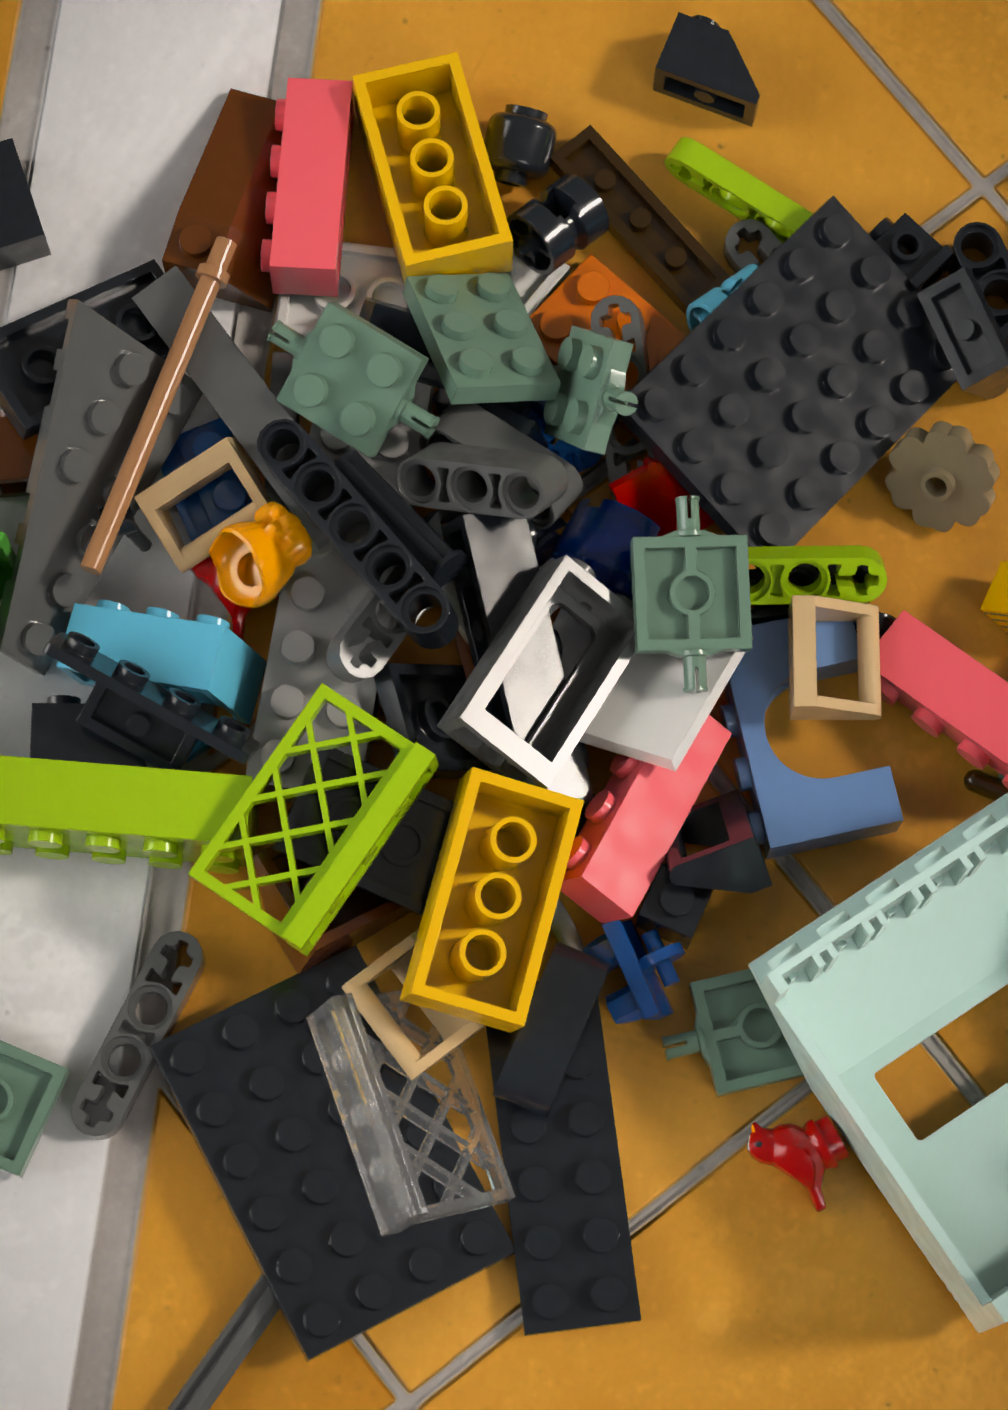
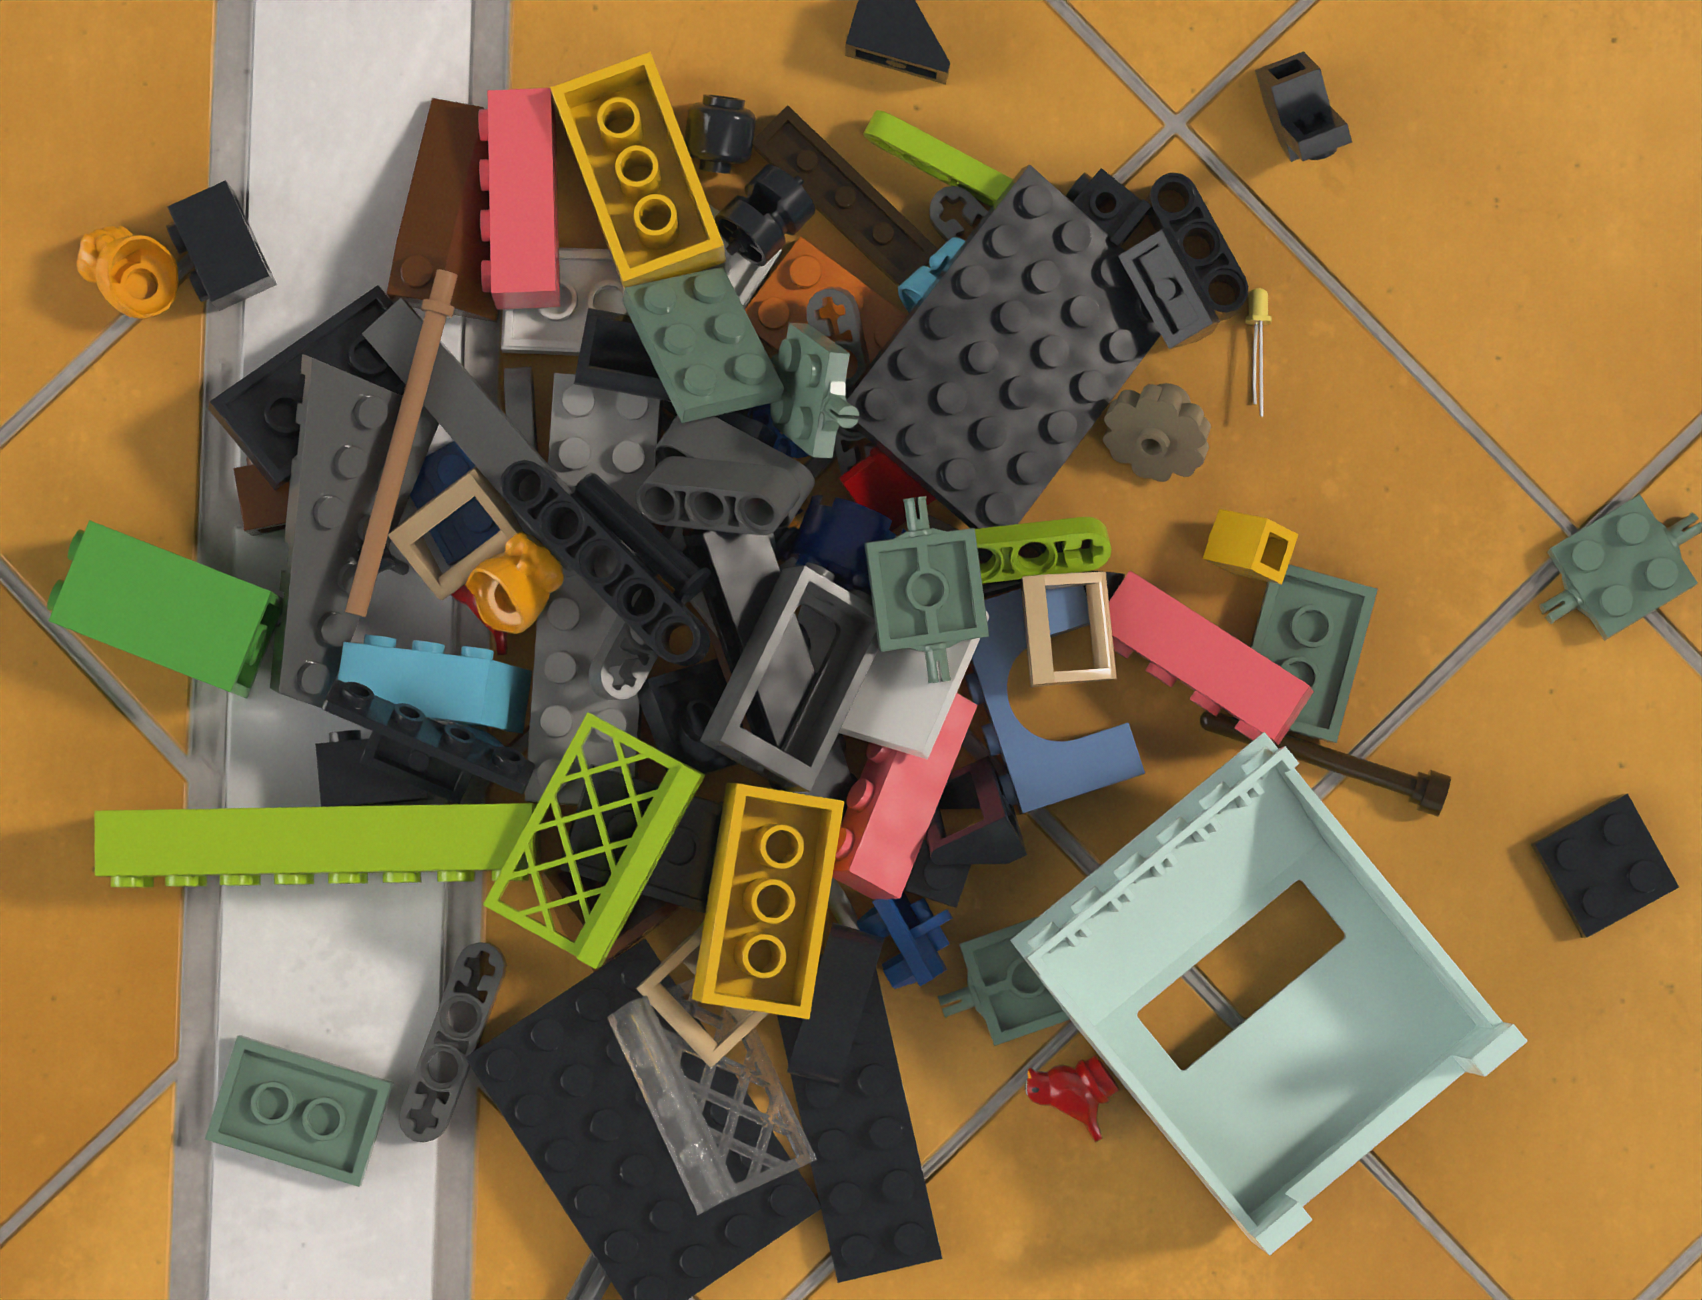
camera: 10 degrees left, 10 degrees up
sand green plate [267,301,440,458] -> none

